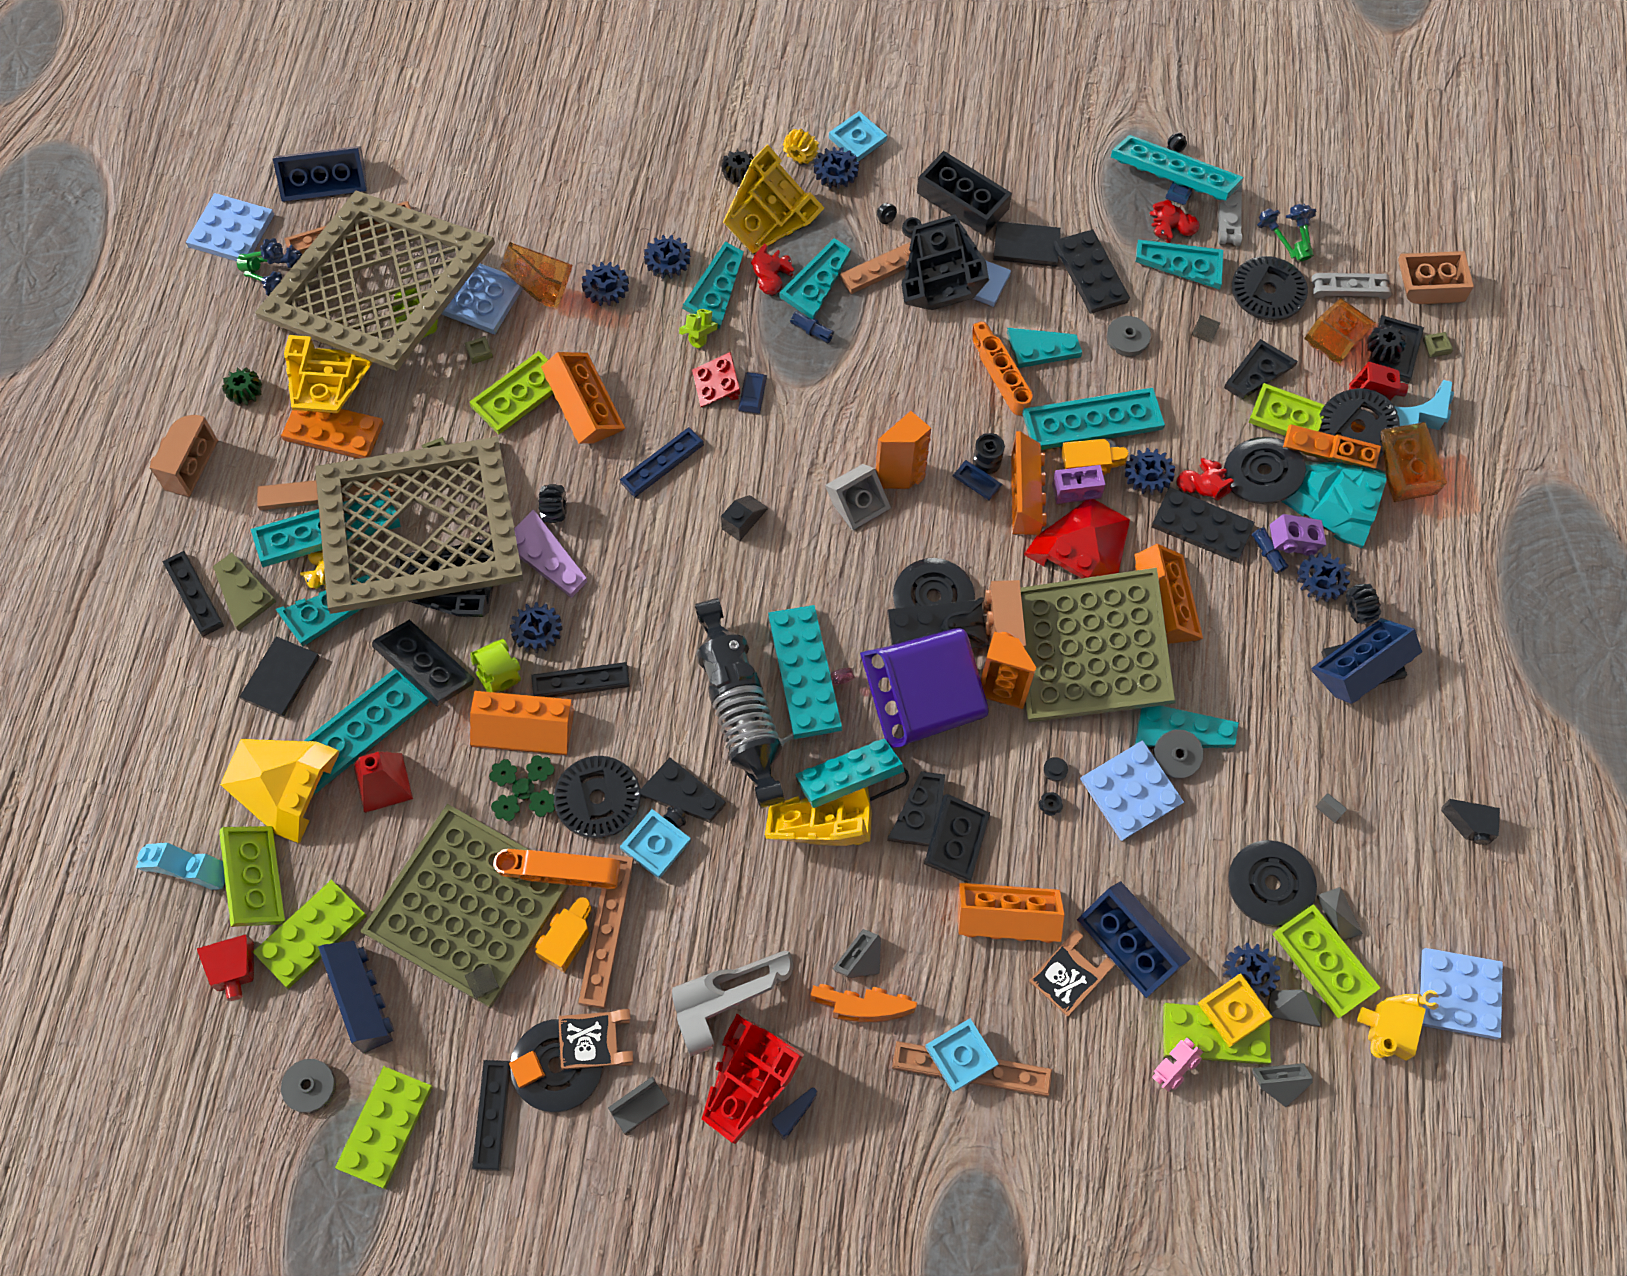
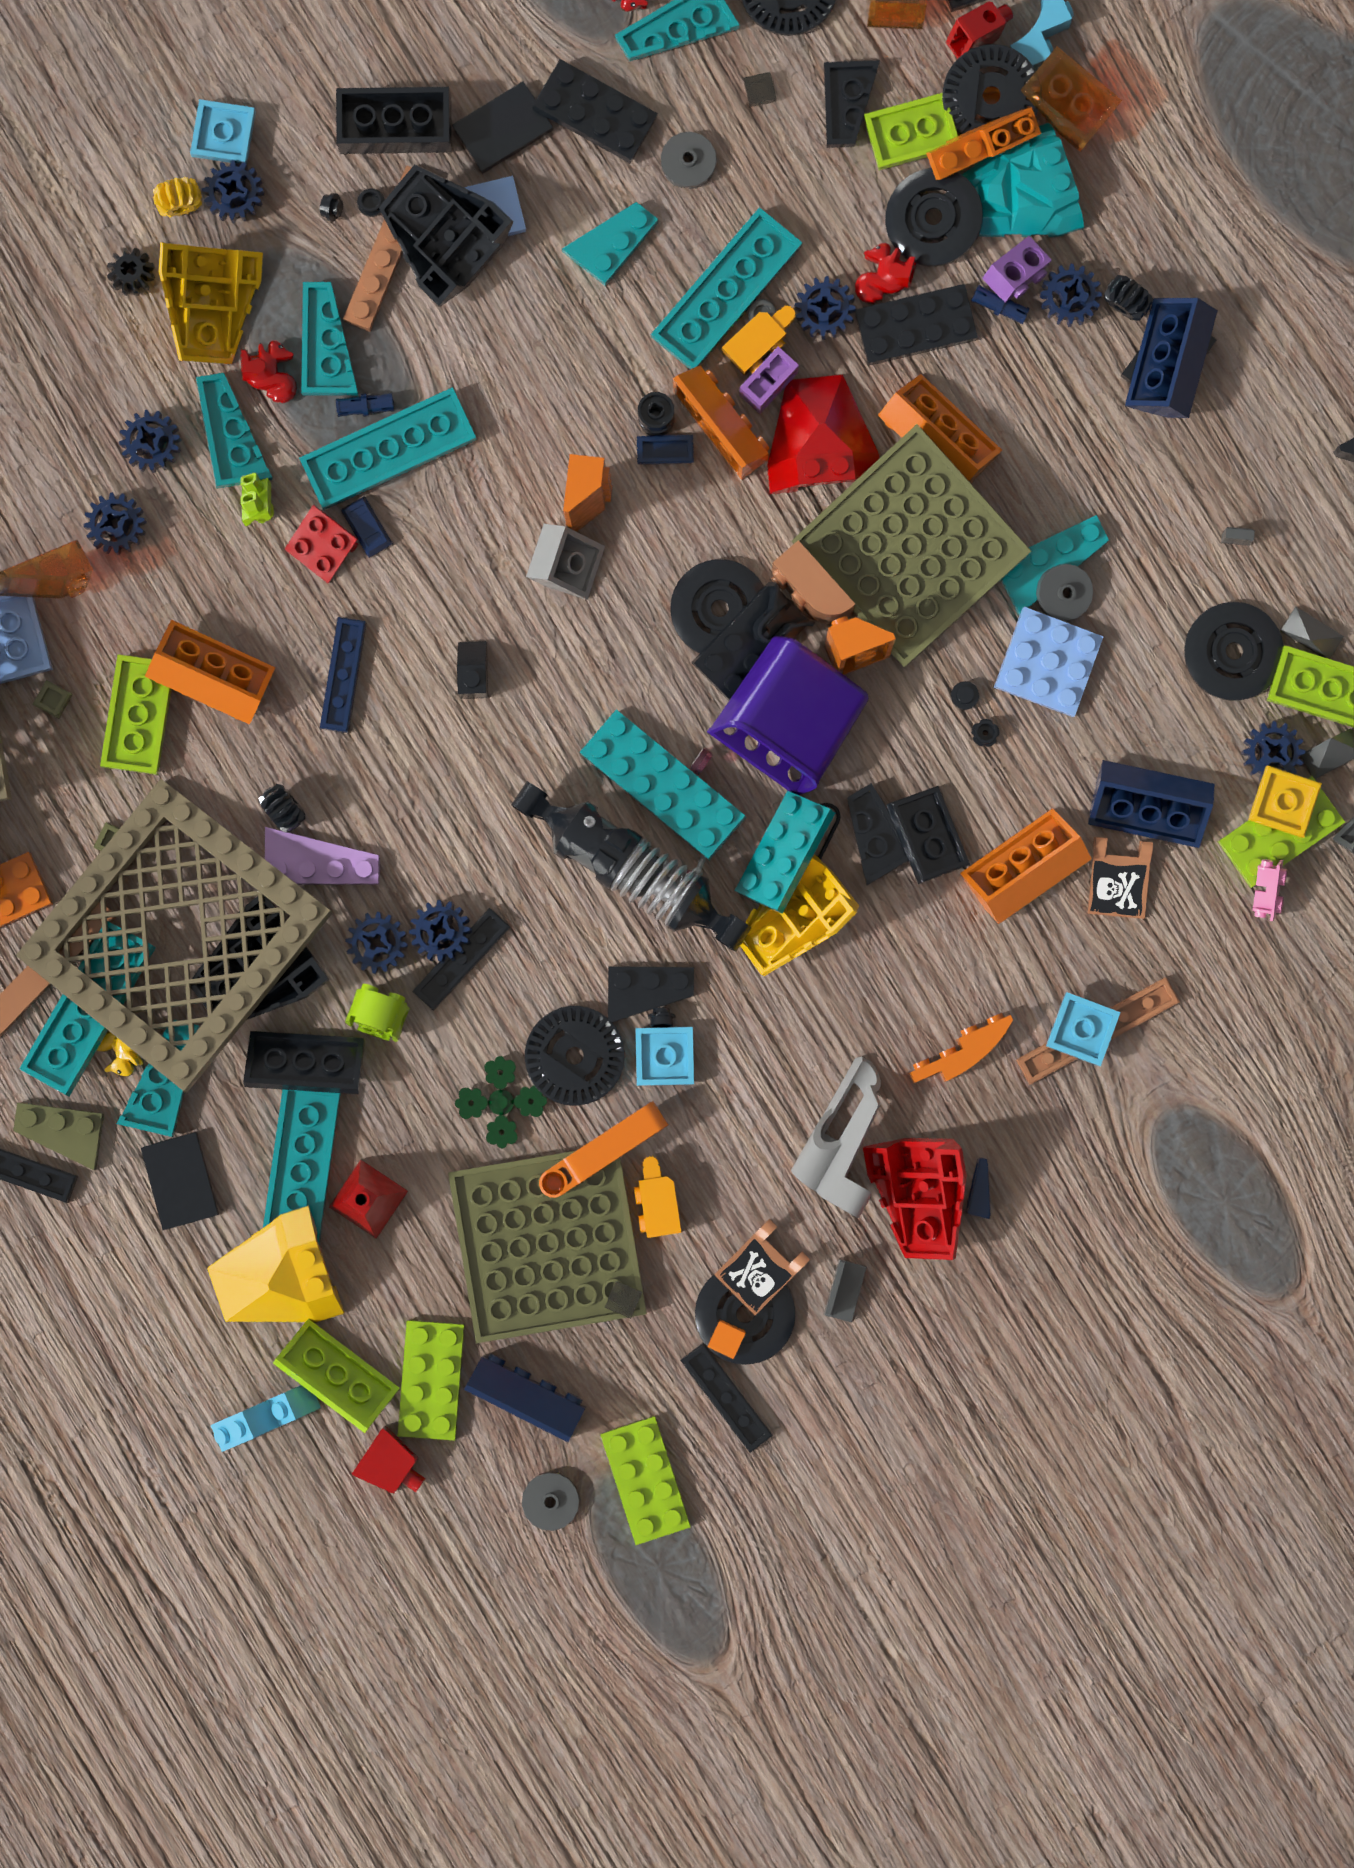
camera: 30 degrees left, 20 degrees up
orange slope [470,691,575,755] -> none
nougat plate [578,854,634,1009] -> none
dark grey slope [833,929,881,978] -> none
orange piece [972,321,1033,416] -> none
none -> teal plate [299,387,477,511]
none -> dark blue gear [409,900,472,963]

